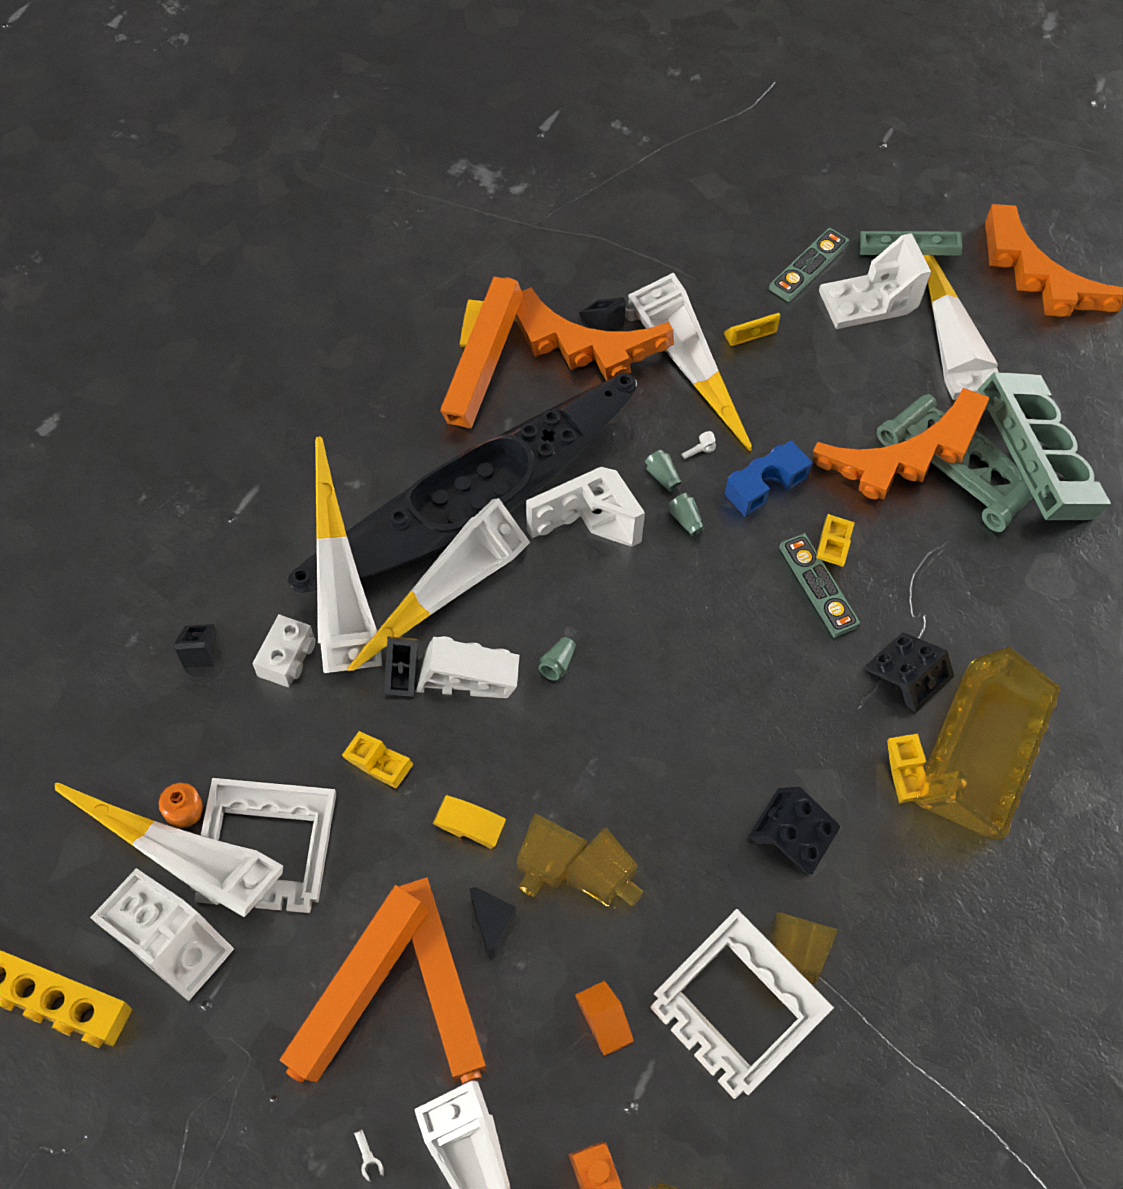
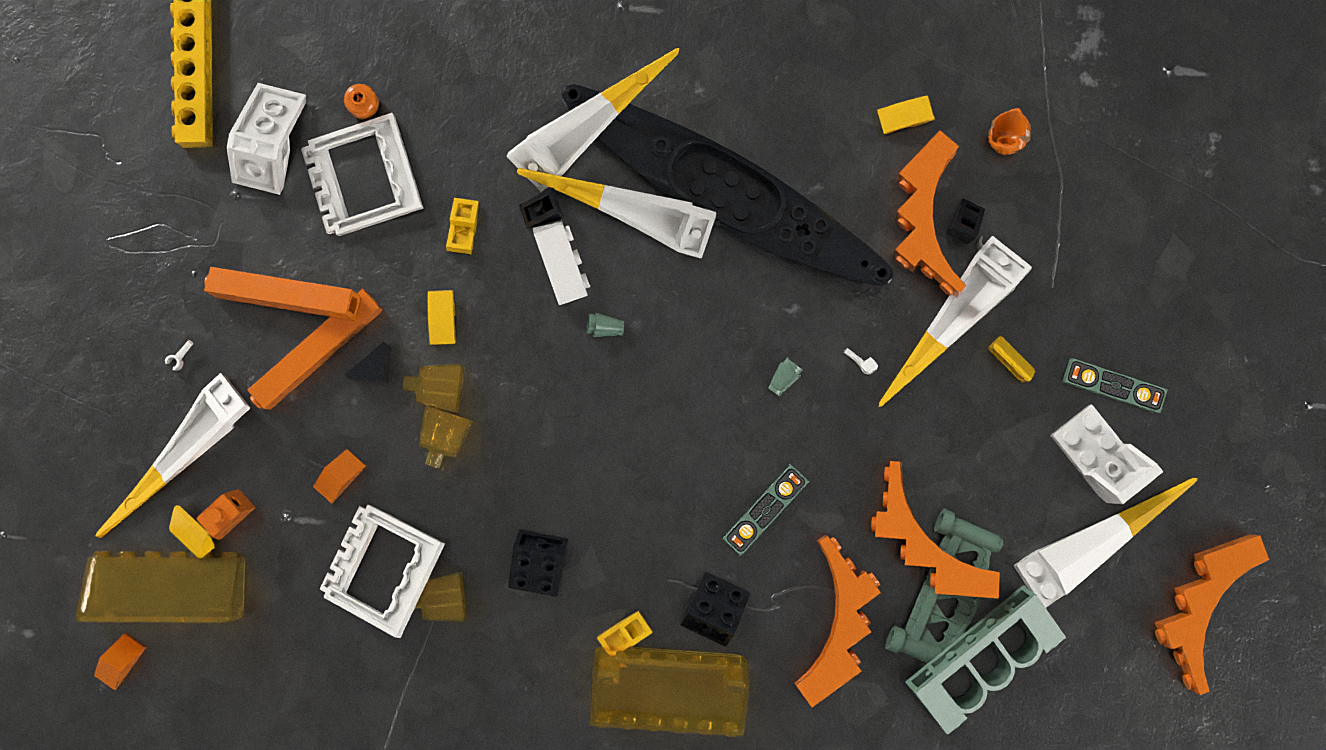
camera: 65 degrees right, 25 degrees up
white plate [55,783,283,917] -> none
black slope [174,624,215,668] -> none
white brick [252,614,316,688] -> none
orange brick [440,277,523,429] -> none
white bracket [526,467,645,547] -> none
sand green cone [645,450,682,492] -> none
blue arch [724,440,812,517] -> none
yellow slope [816,514,855,567] -> none
sand green tile [860,231,963,255] -> none
none -> orange arch [795,535,881,707]
none -> orange hair [988,108,1031,155]

